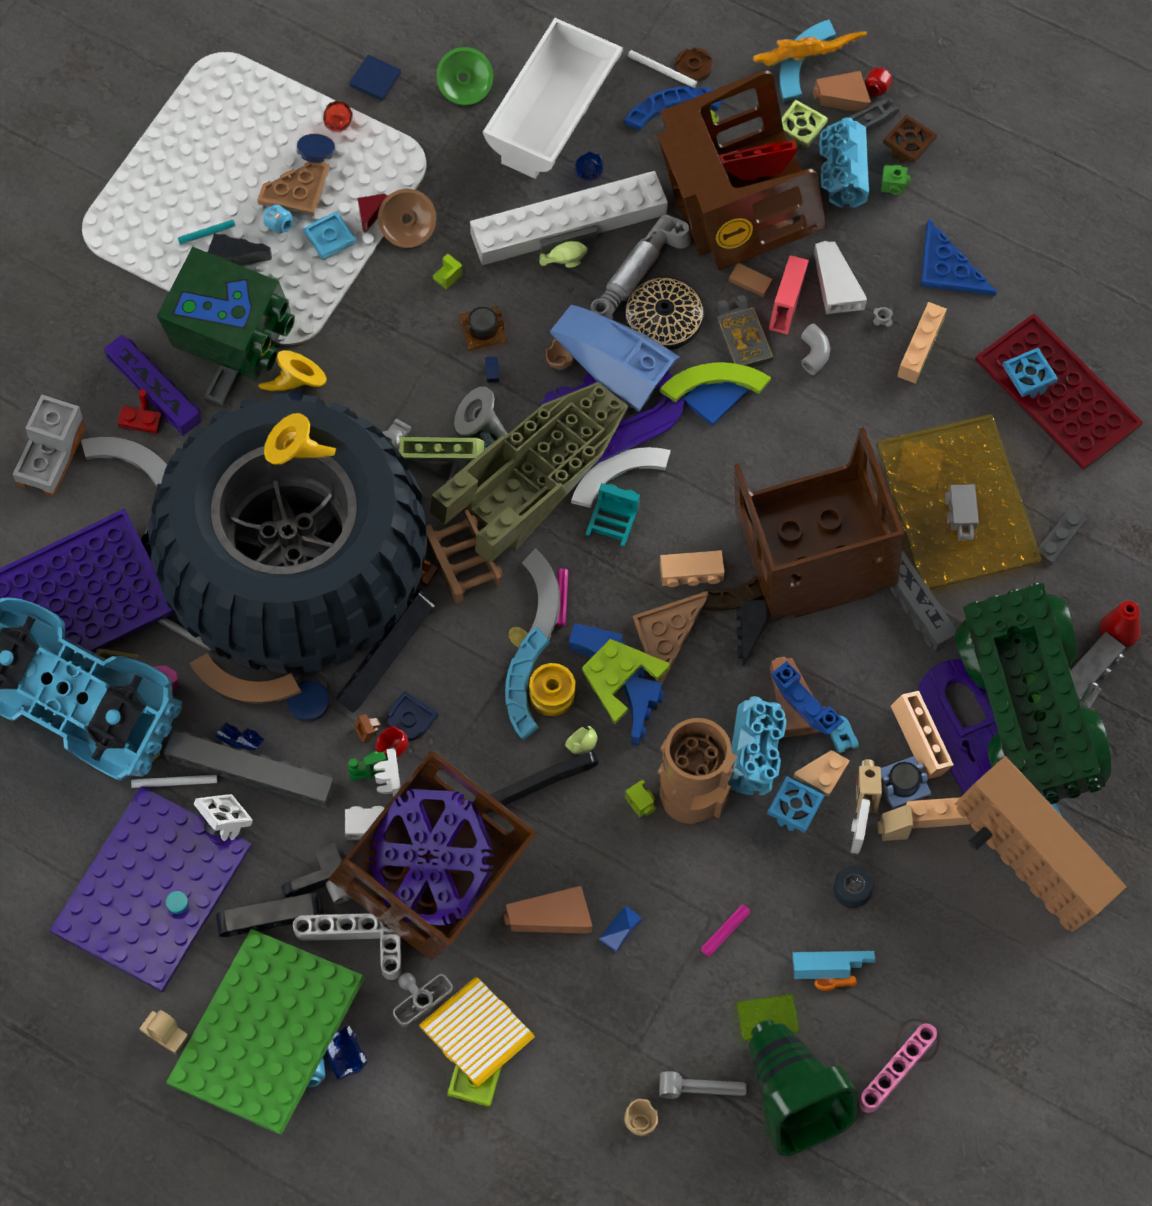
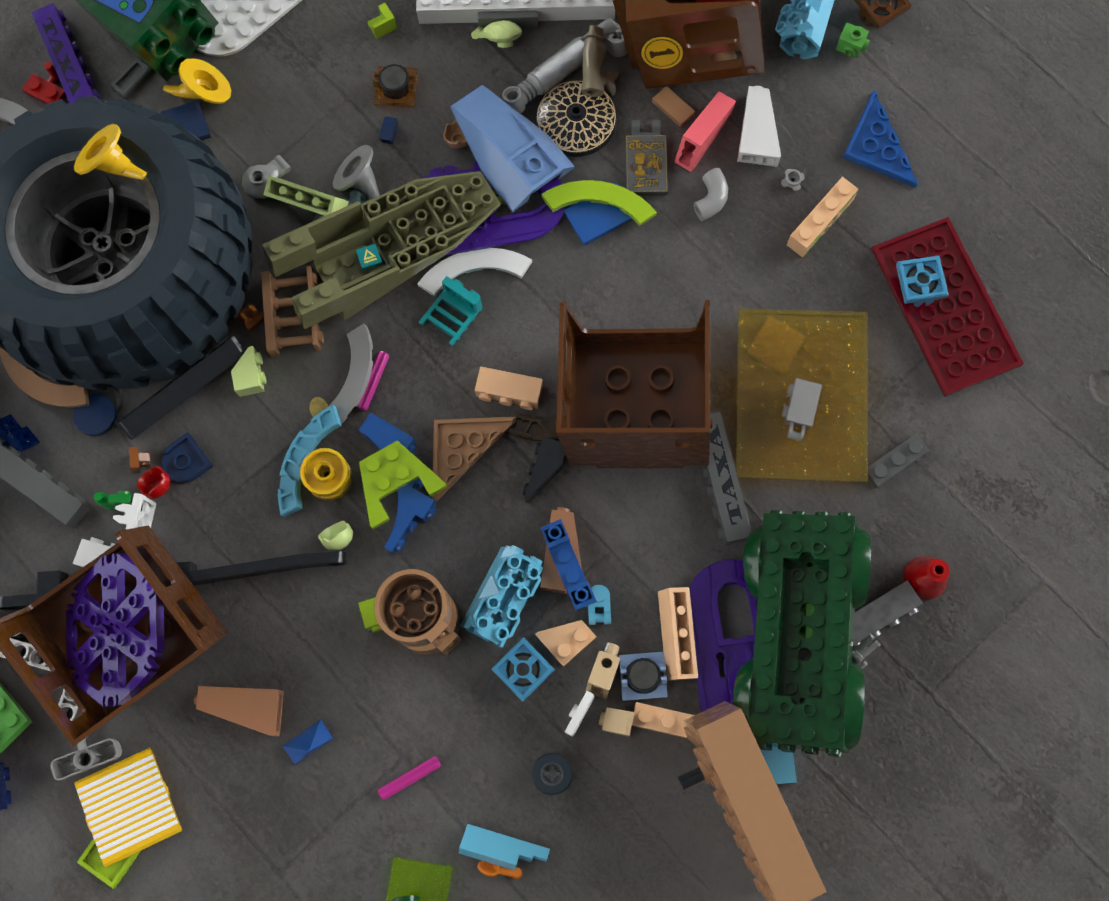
camera: 25 degrees right, 10 degrees up
none -> yellowish green slope [231,346,266,397]
none -> teal tile [356,244,383,271]
none -> dark tan piece [581,25,619,97]

